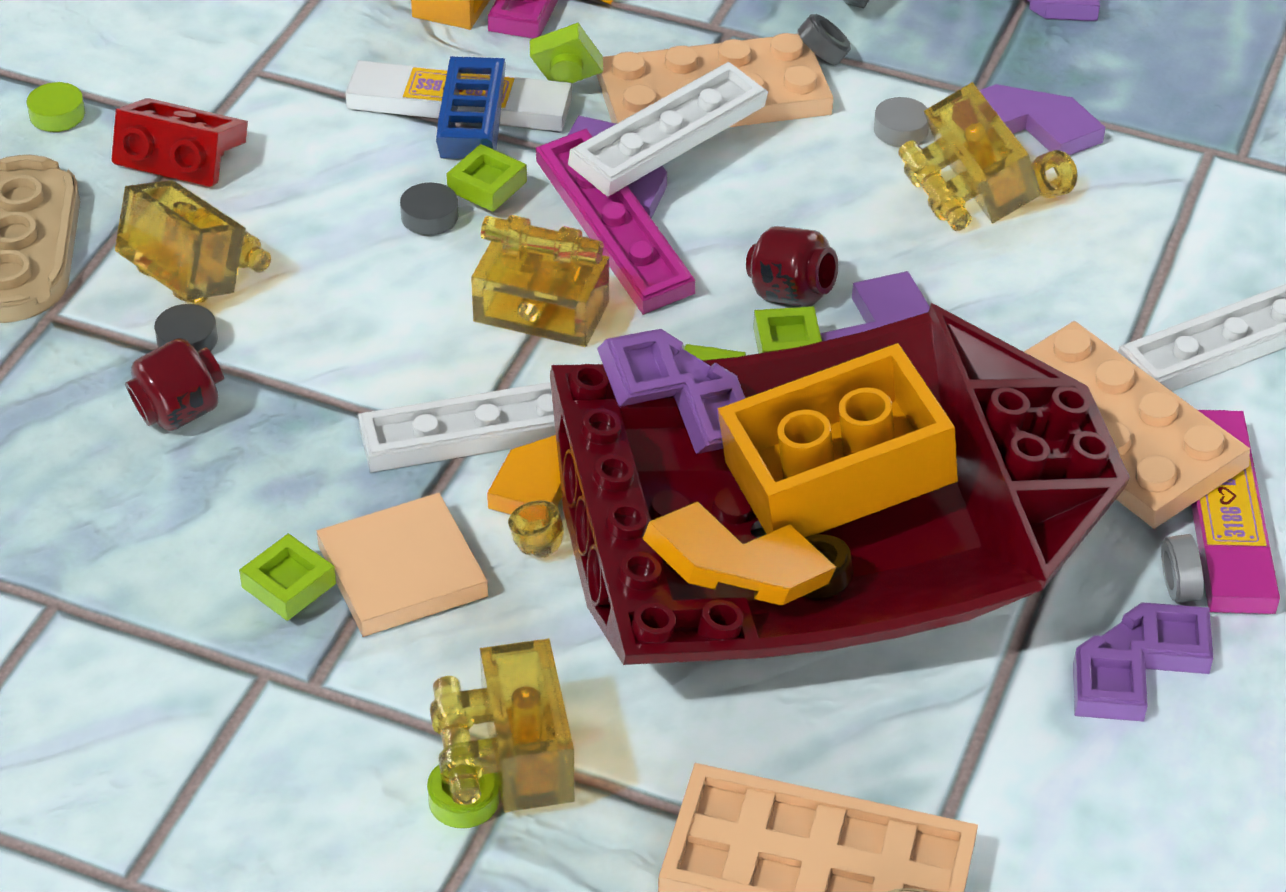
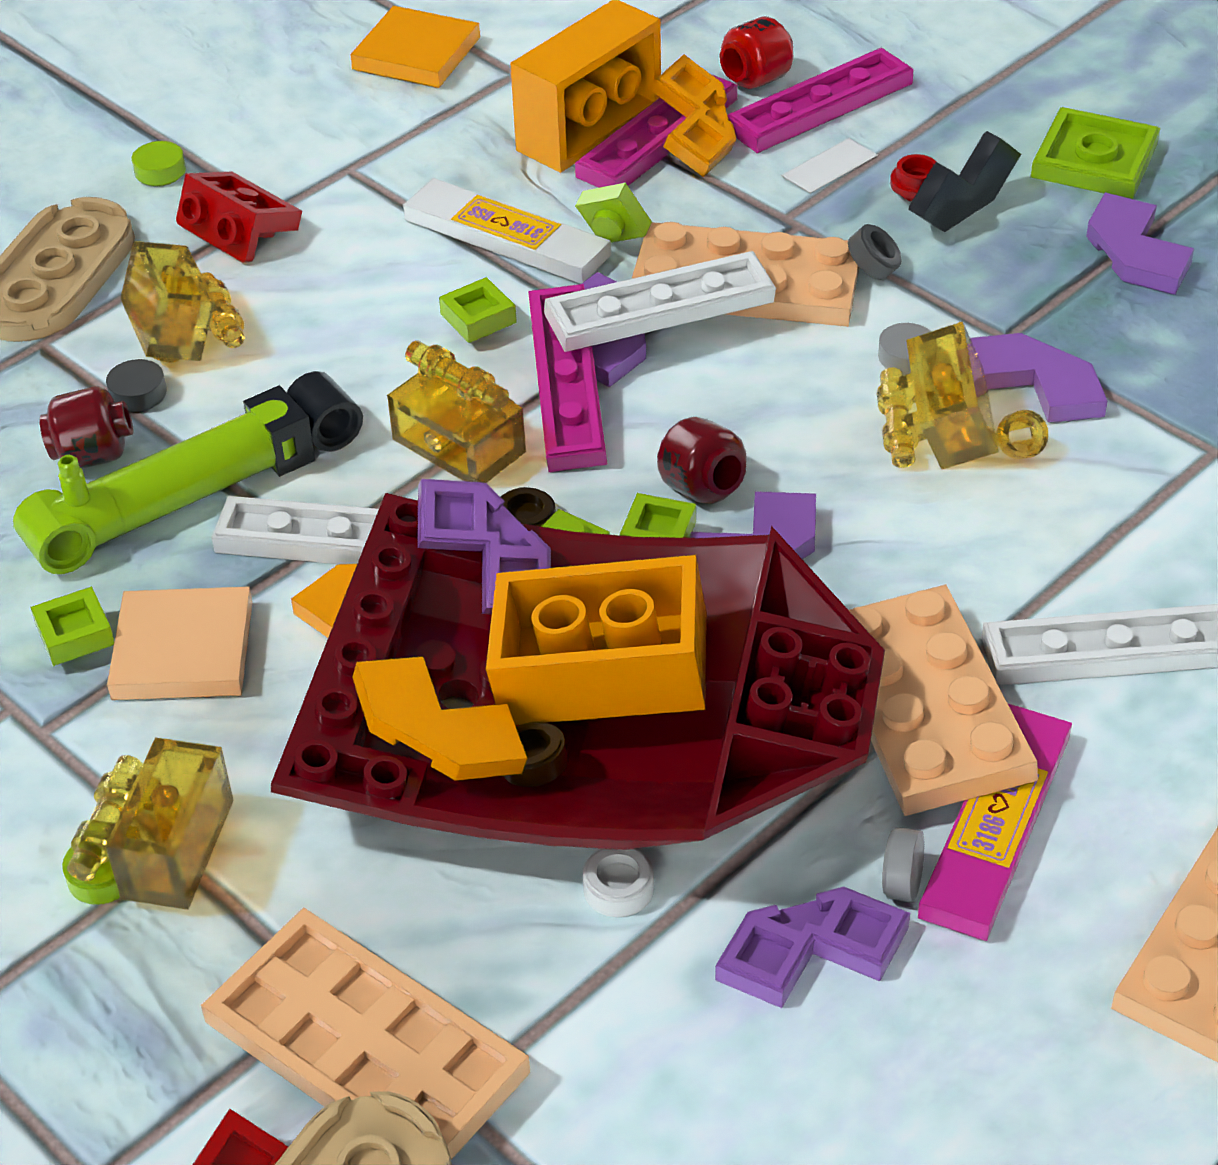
camera: 25 degrees right, 0 degrees up
dark grey tile [400,182,459,235] -> none
blue slope [436,56,506,159] -> none
clear yellow hinge [508,500,564,558] -> none
none -> lime piece [13,371,363,574]
none -> white tile [583,849,654,917]

